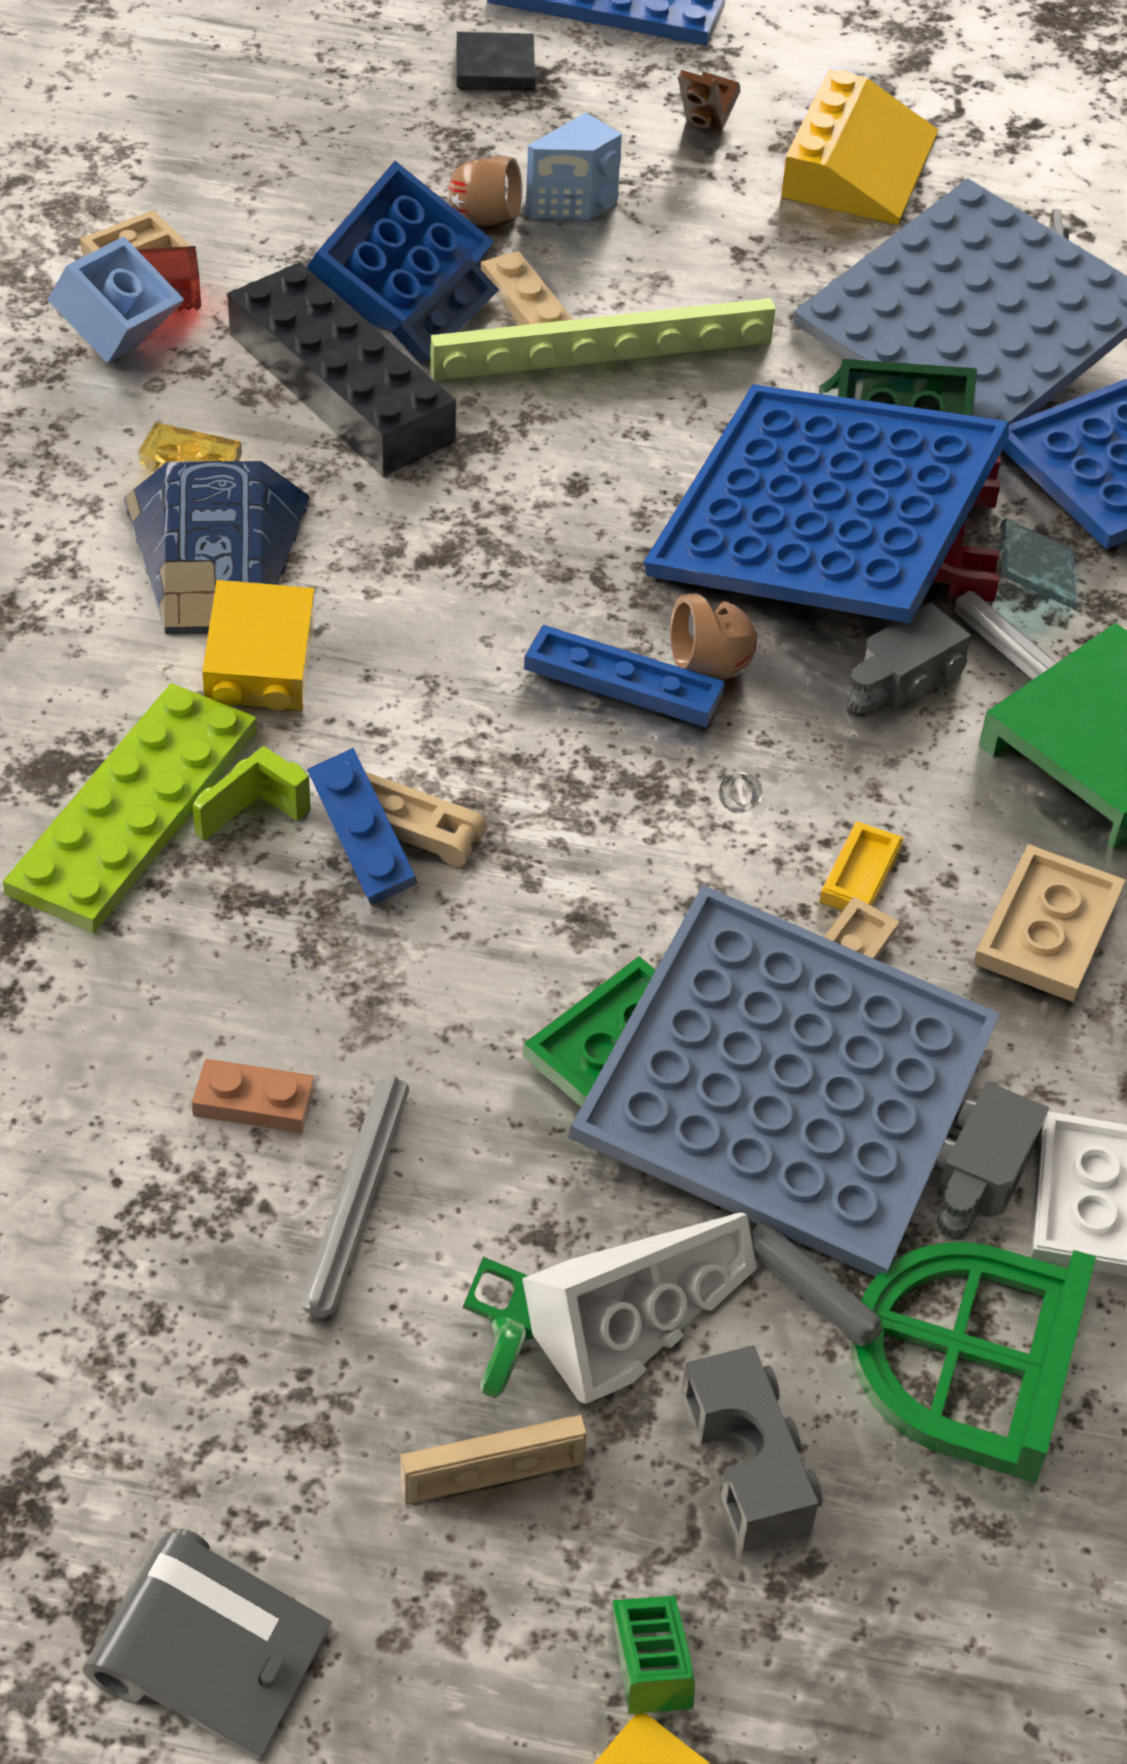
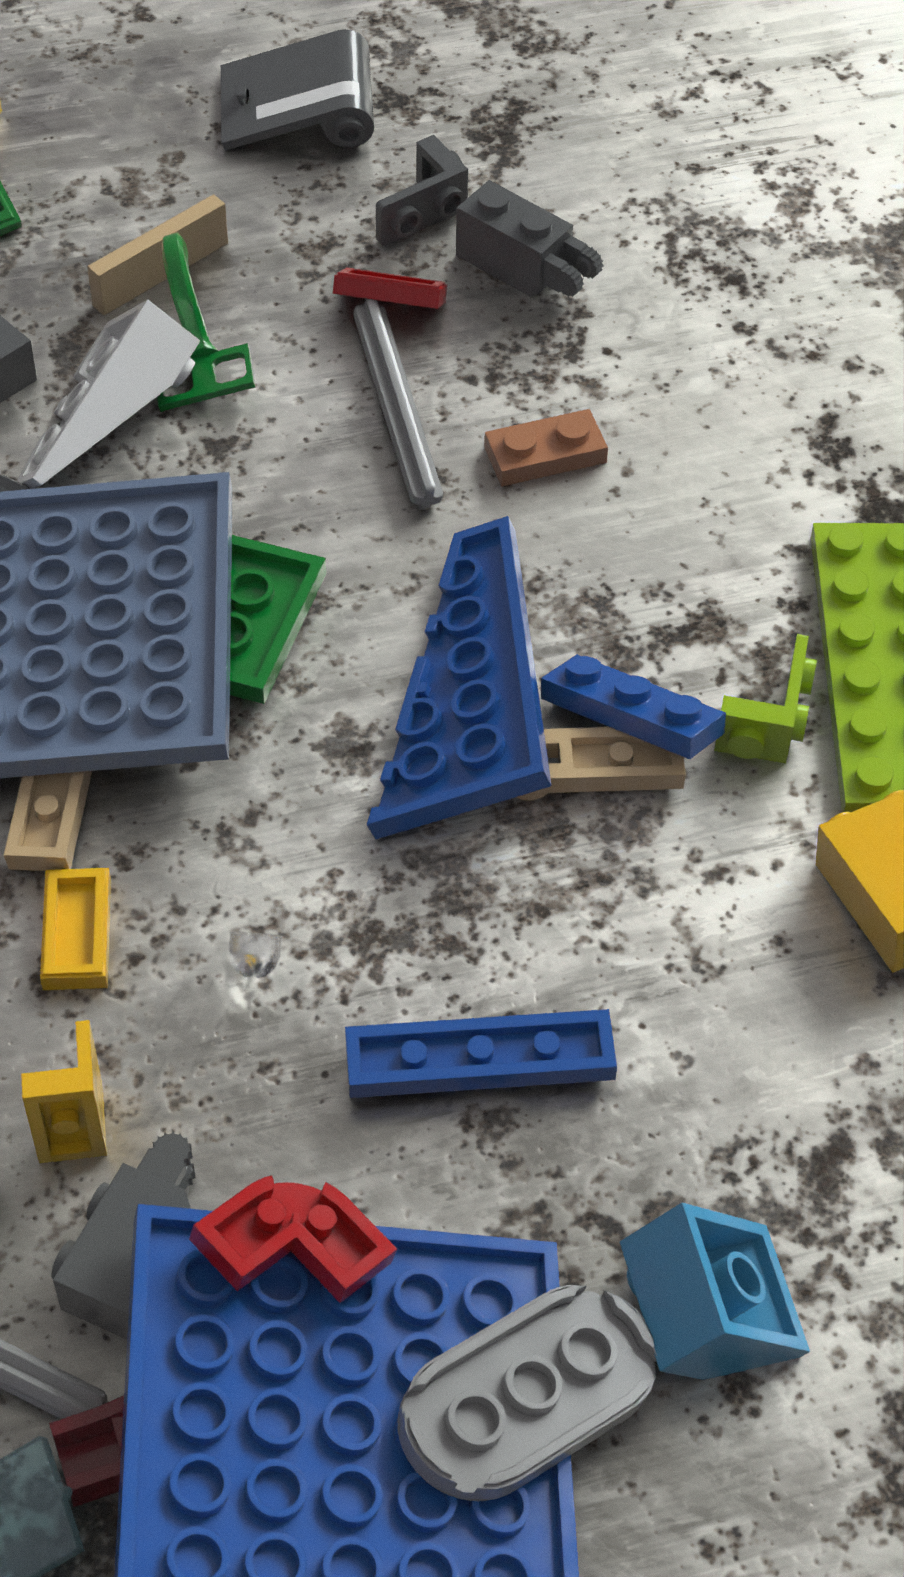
camera: 155 degrees right, 5 degrees up
medium nougat helmet [670,593,757,681] -> none
none -> yellow panel [21,1020,107,1164]
none -> red plate [189,1175,397,1303]
none -> red tile [332,268,448,309]
none -> blue wing [367,516,552,840]
none -> dark grey bracket [376,134,468,246]
none -> light grey tile [398,1285,657,1501]
none -> dark grey hinge [456,180,604,297]
none -> dark azure slope [620,1202,810,1380]

